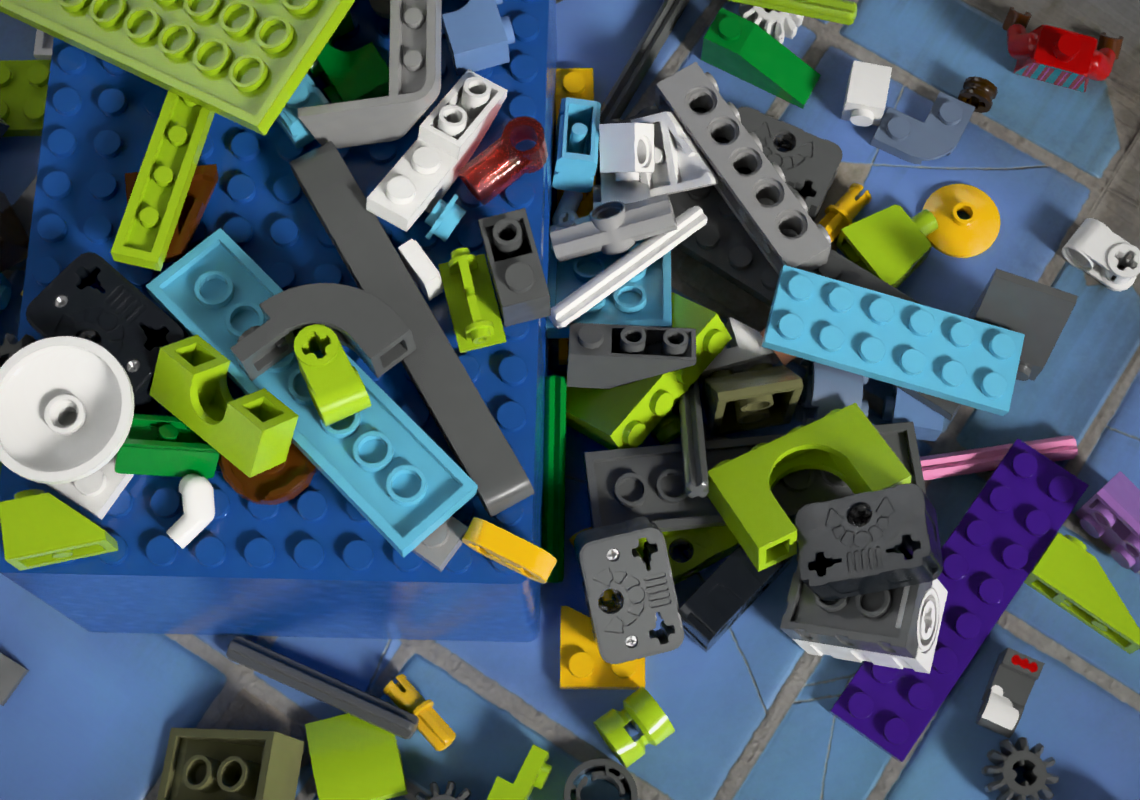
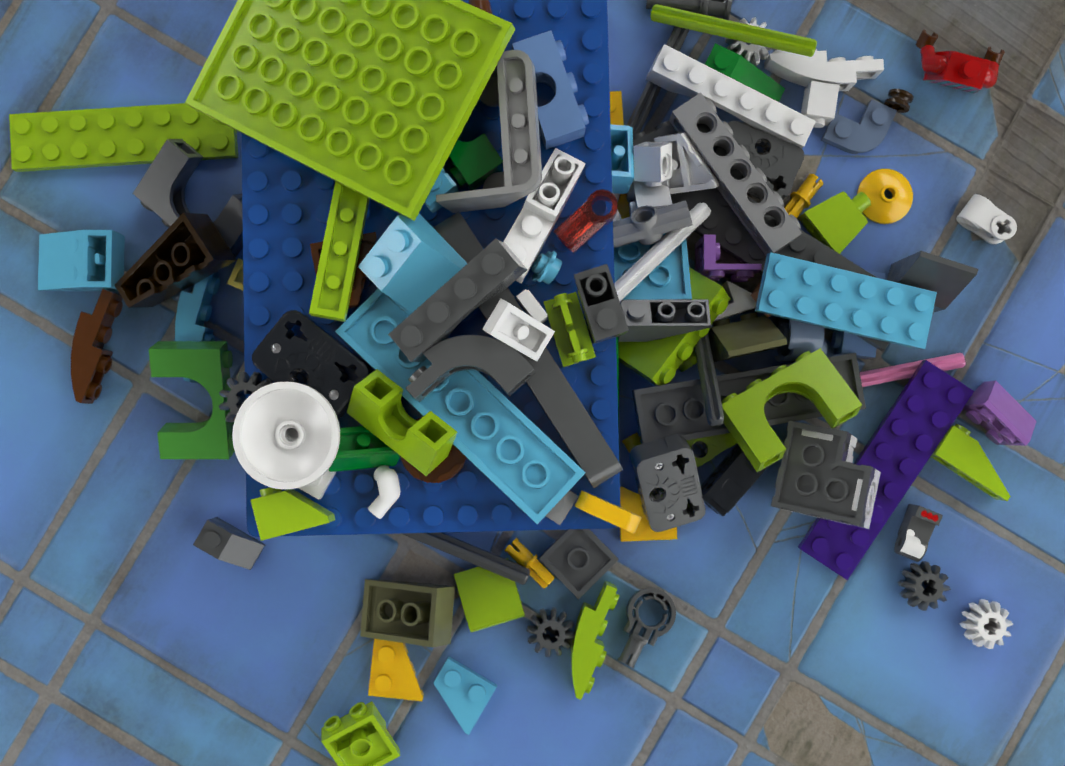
camera: 10 degrees left, 15 degrees up
lime piece [293,324,372,427] -> none
lime wheel [593,687,675,768] -> none
black axle [795,483,943,601] -> none
none -> medium azure slope [358,214,468,313]
none -> dark grey arch [388,239,527,362]
none -> white slope [482,299,555,361]
none -> dark grey plate [539,529,619,600]
none -> white arch [646,44,816,148]
none -> medium lavender bracket [695,234,762,282]
none -> white slope [764,49,884,91]

